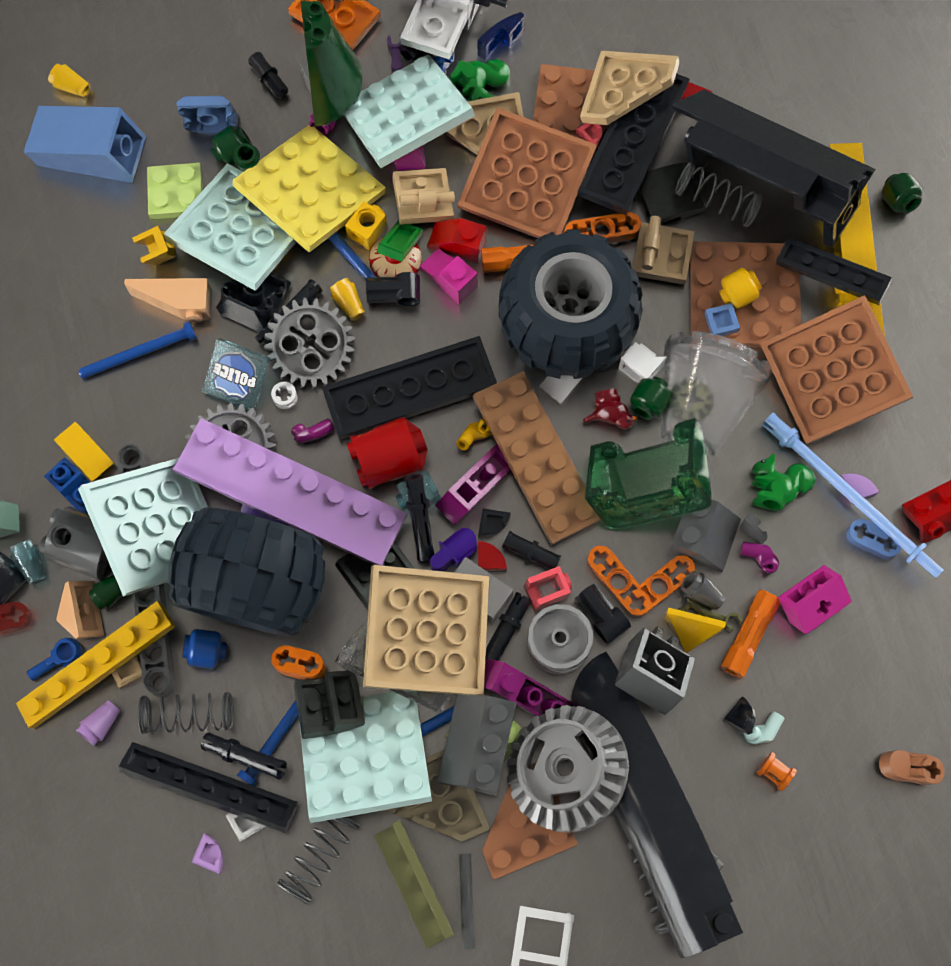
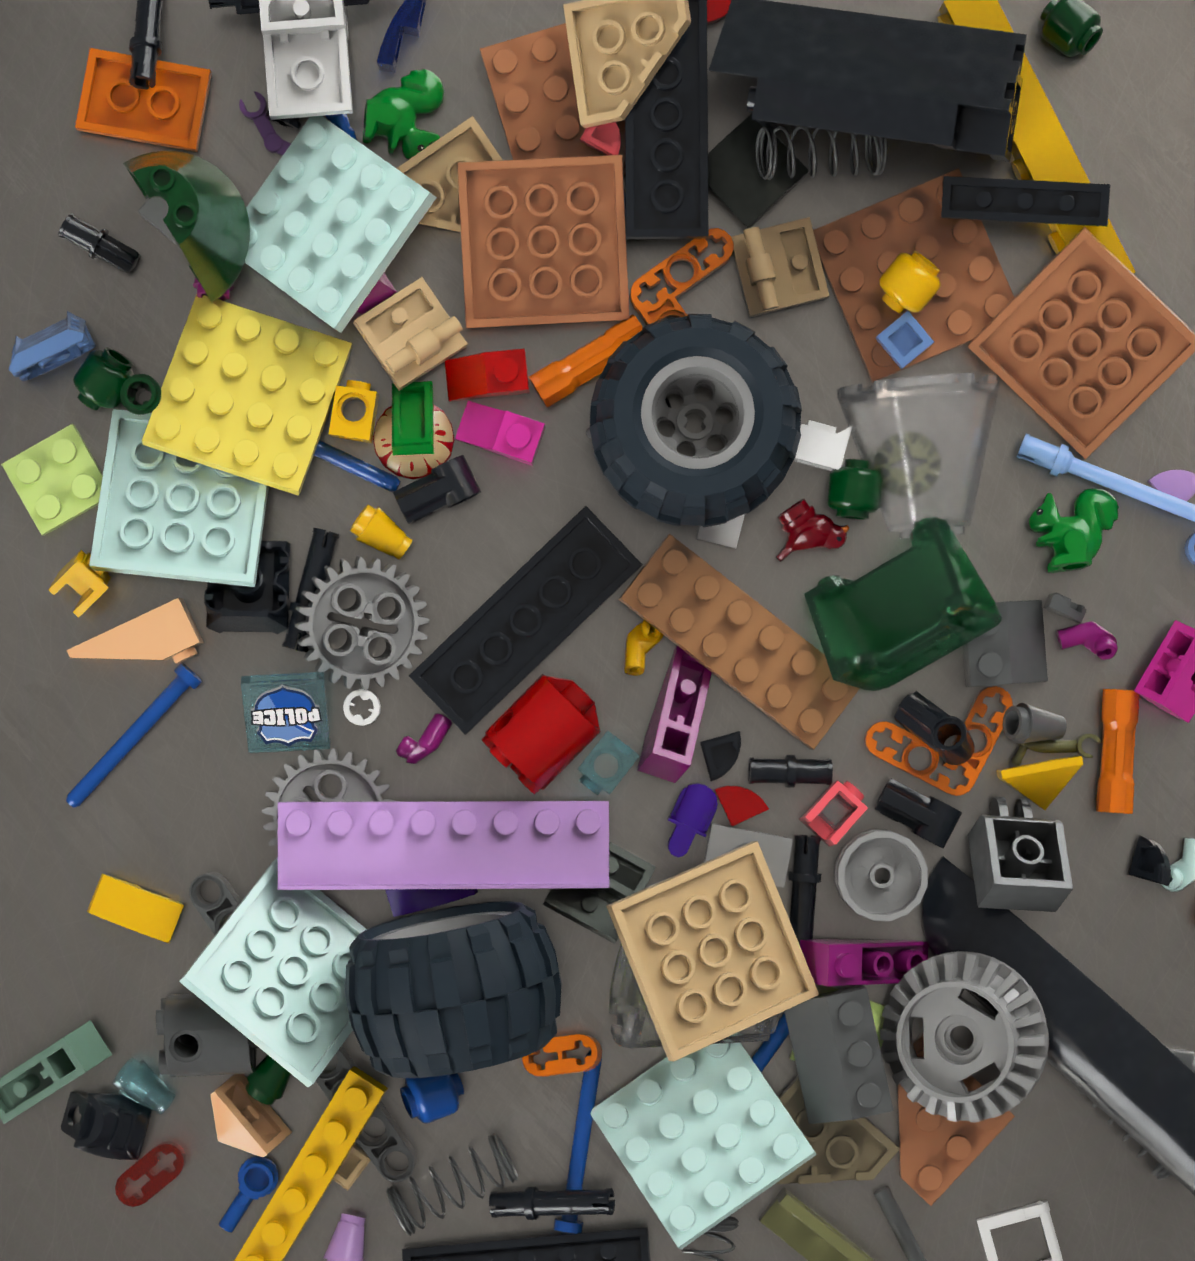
camera: 25 degrees left, 15 degrees up
blue slope [44,457,90,513] -> none
pearl dark grey slope [294,670,365,739] -> none
black pin [405,474,435,561] -> none
none -> black piece [894,691,975,765]

